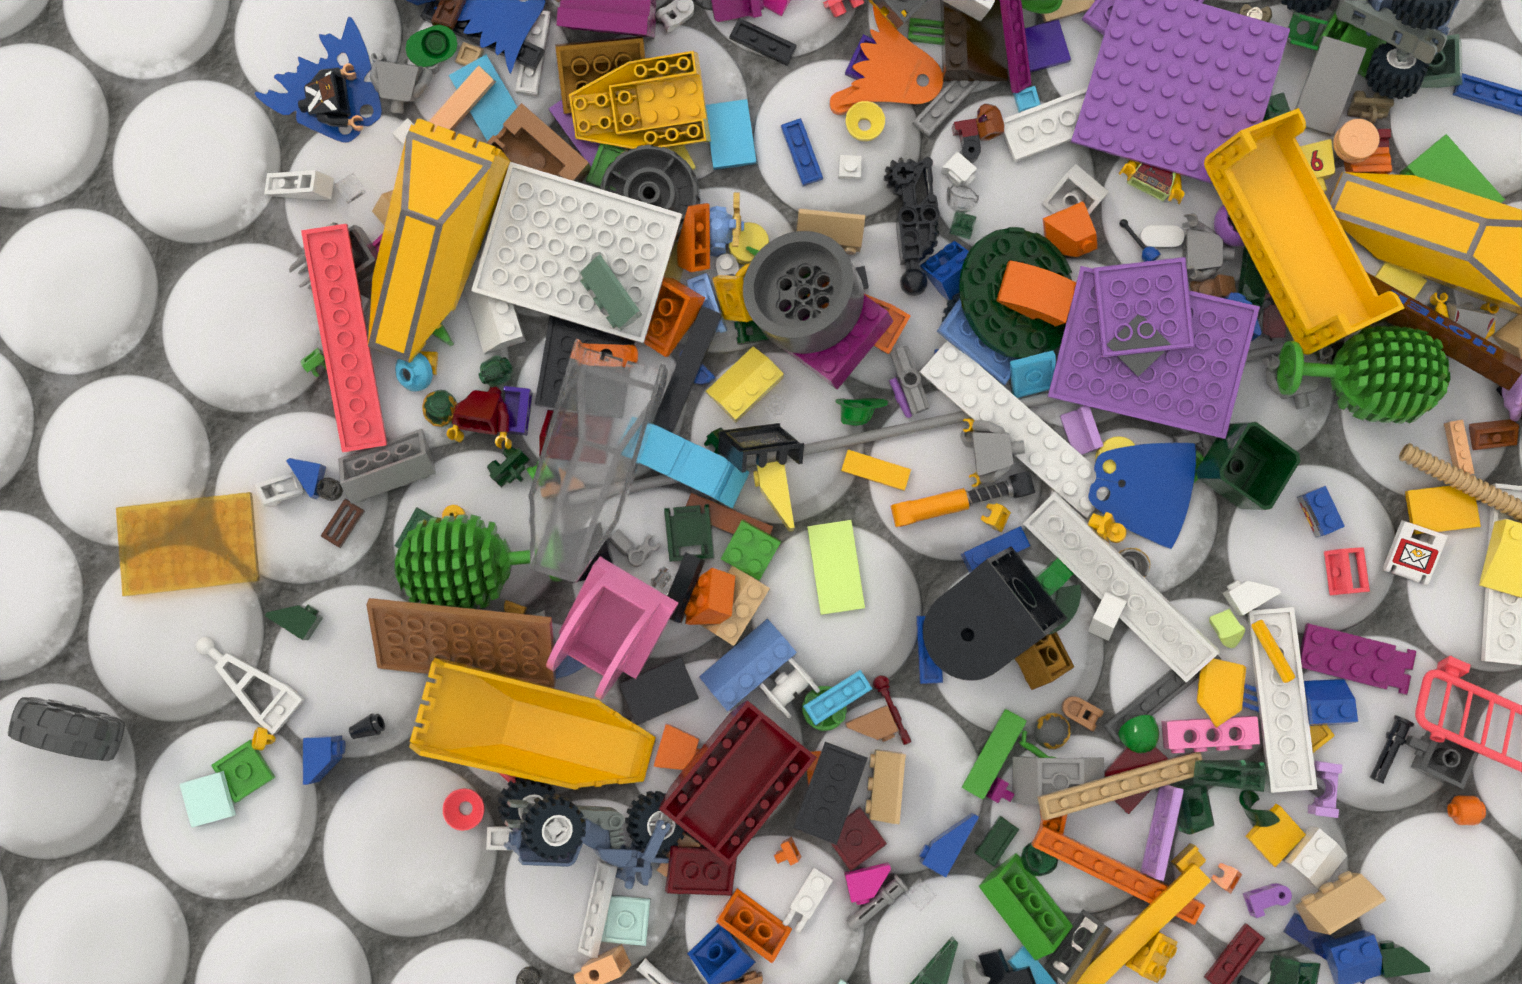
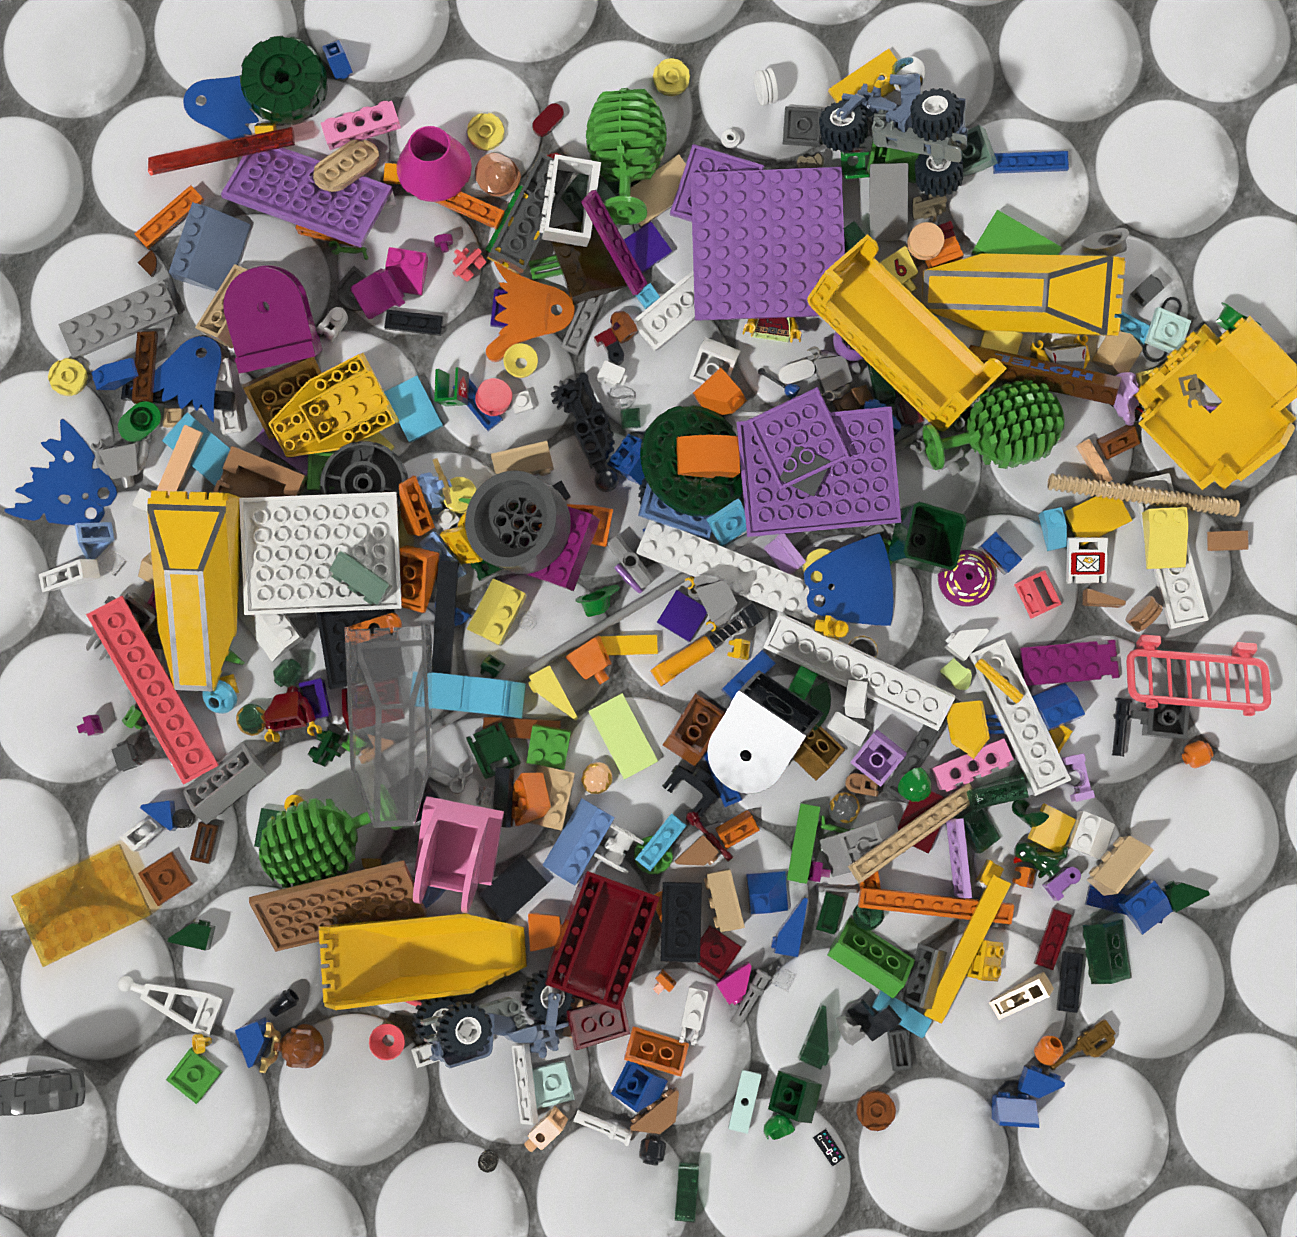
camera: 20 degrees left, 0 degrees up
light aqua tile [179,771,236,828] -> none
black torso [298,63,363,131] -> none
black window [718,423,804,473] -> none
none -> light blue slope [75,522,115,559]
none -> magenta tile [77,715,104,736]
none -> dark grey window [111,741,142,772]
none -> dark orange tile [138,852,193,906]
none -> dark orange helmet [259,1022,324,1073]
none -> green piece [434,367,469,406]
none -> coral head [475,378,512,416]
none -> orange torso [565,636,611,685]
none -> light nougat hair [581,762,612,794]
none -> dark purple tile [657,590,707,642]
none -> black connector [662,765,719,817]
none -> dark orange slope [663,693,725,766]
none -> orange slope [715,810,760,849]
none -> blue slope [746,871,788,914]
none -> light grey hinge [818,885,859,893]
none -> white tile [826,711,870,747]
none -> medium lavender slope [850,729,907,787]
none -> magenta dish [938,550,995,607]
none -> dark green animal [1013,841,1068,878]
none -> medium azure slope [1038,507,1067,551]
none -> medium nougat slope [1083,589,1126,608]
none -> medium nougat head [1125,596,1163,632]

